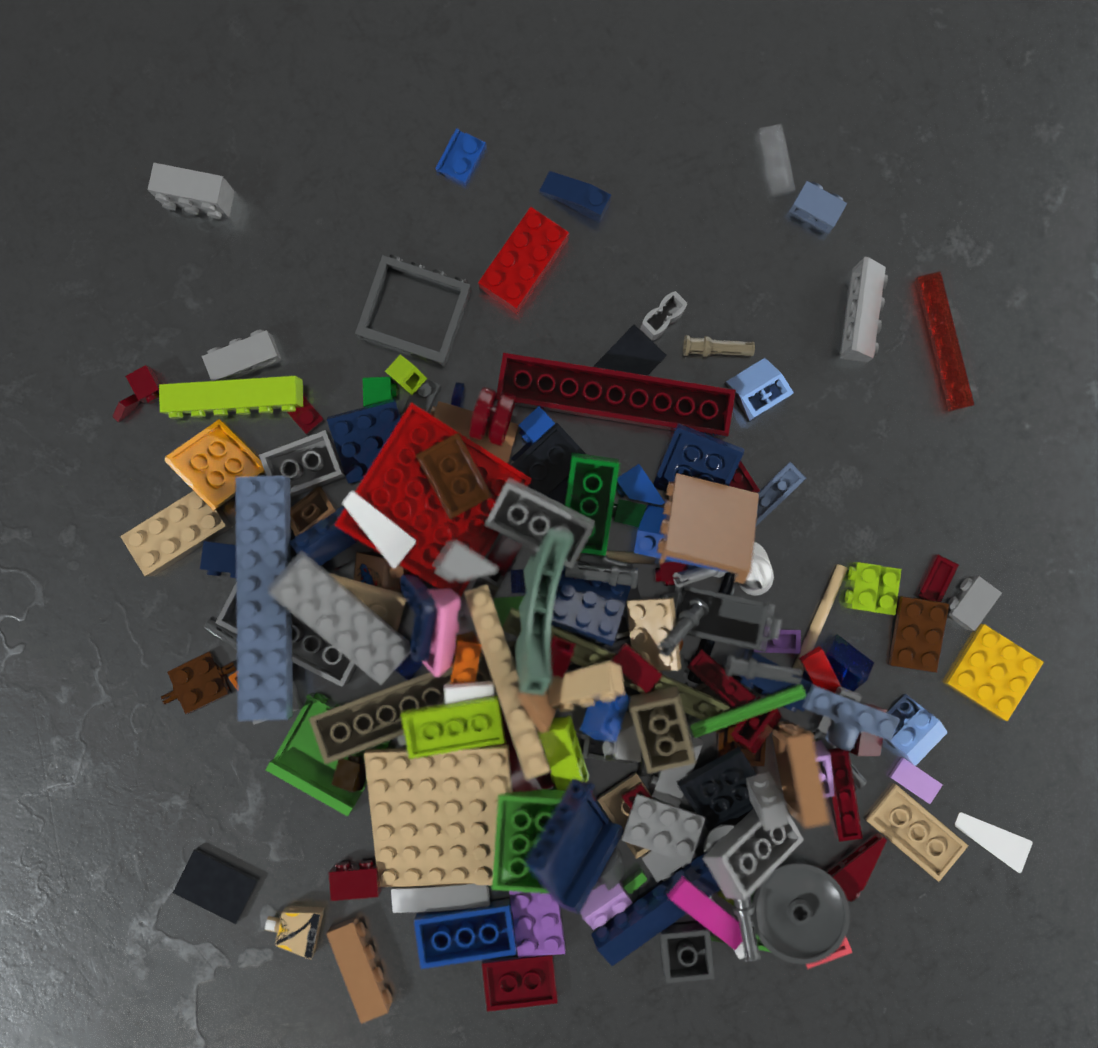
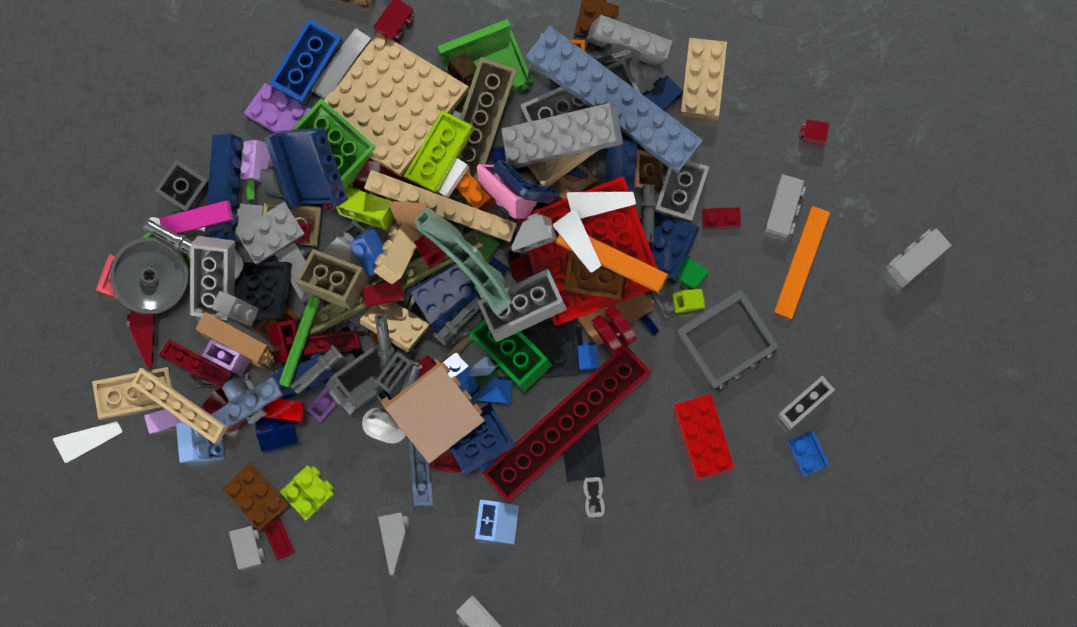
camera: 135 degrees right, 5 degrees down
dark red tile [113,394,140,422] -> none
lime brick [159,376,303,419] -> none
light orange plate [165,419,265,511] -> none
dark red plate [482,955,558,1012] -> none
dark blue slope [539,171,611,223] -> none
dark tan pin [683,335,755,357] -> none
tan piece [792,564,848,674] -> none
yellow plate [945,624,1044,721] -> none
none -> tan plate [131,368,228,444]
none -> dark grey tile [374,351,413,394]
none -> light grey slope [378,512,410,576]
none -> sand blue slope [467,357,496,376]
none -> white sticker [553,209,601,272]
none -> orange tile [556,234,668,293]
none -> light grey arch [586,15,672,67]
none -> dark grey pin [641,185,656,244]
none -> orange tile [774,206,830,320]
none -> light grey brick [777,376,835,430]

